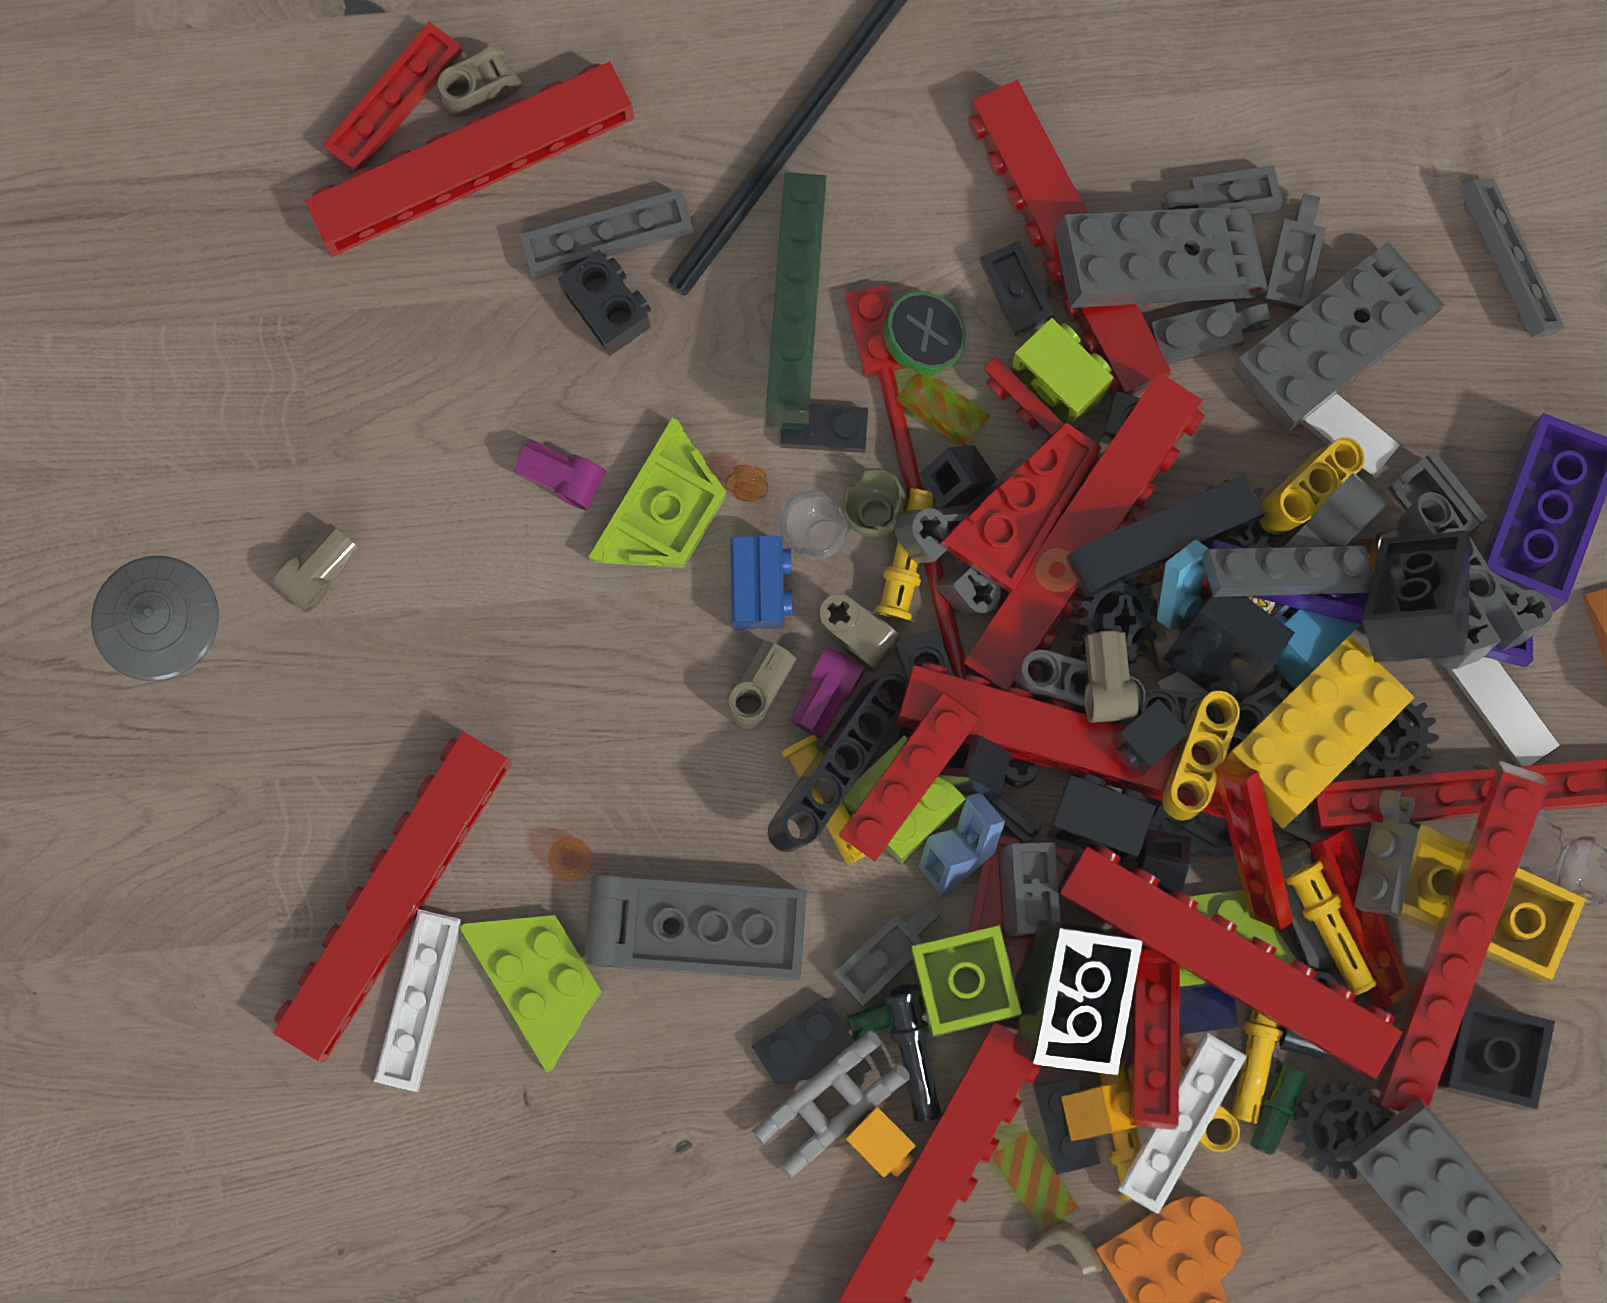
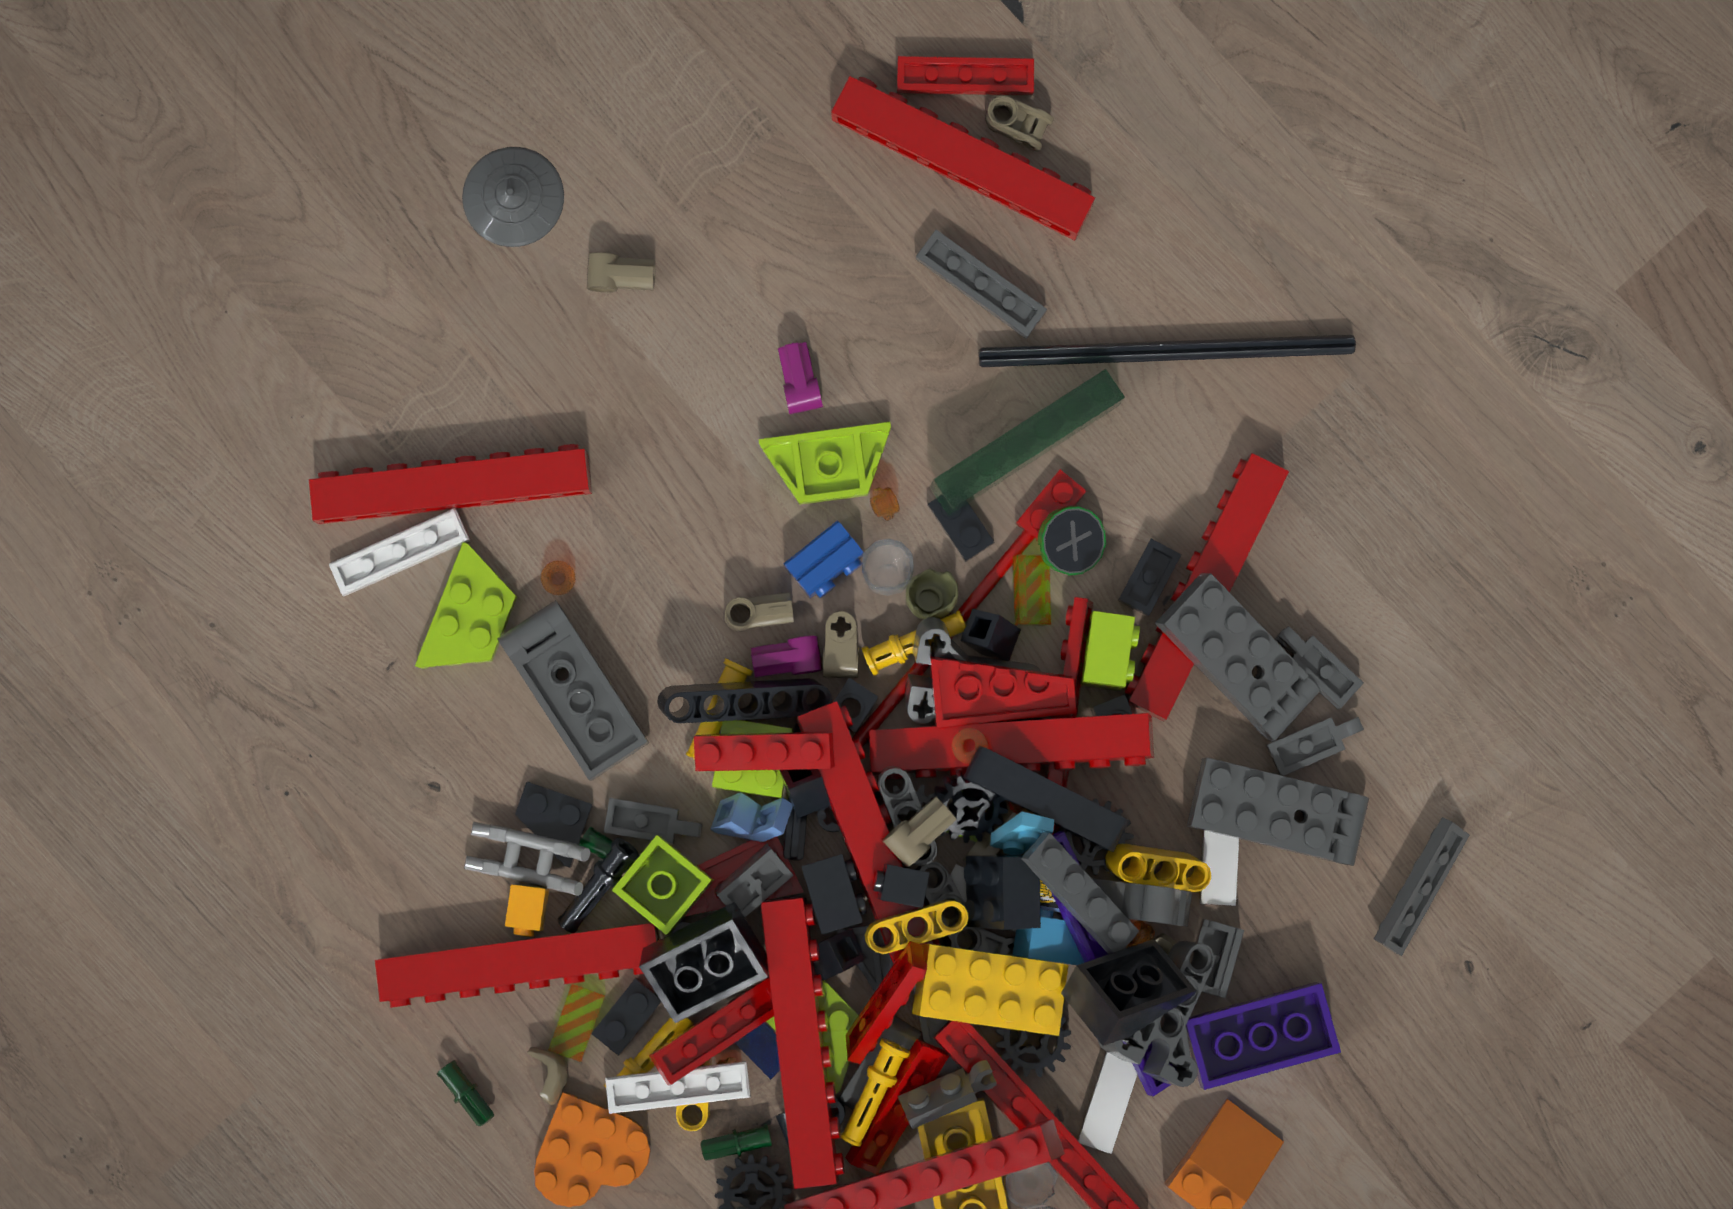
camera: 55 degrees right, 5 degrees up
black brick [558,250,651,356] -> none
light orange brick [1061,1082,1139,1141] -> none
dark grey plate [1150,302,1271,364] -> none
yellow pin [1230,1009,1284,1124] -> none

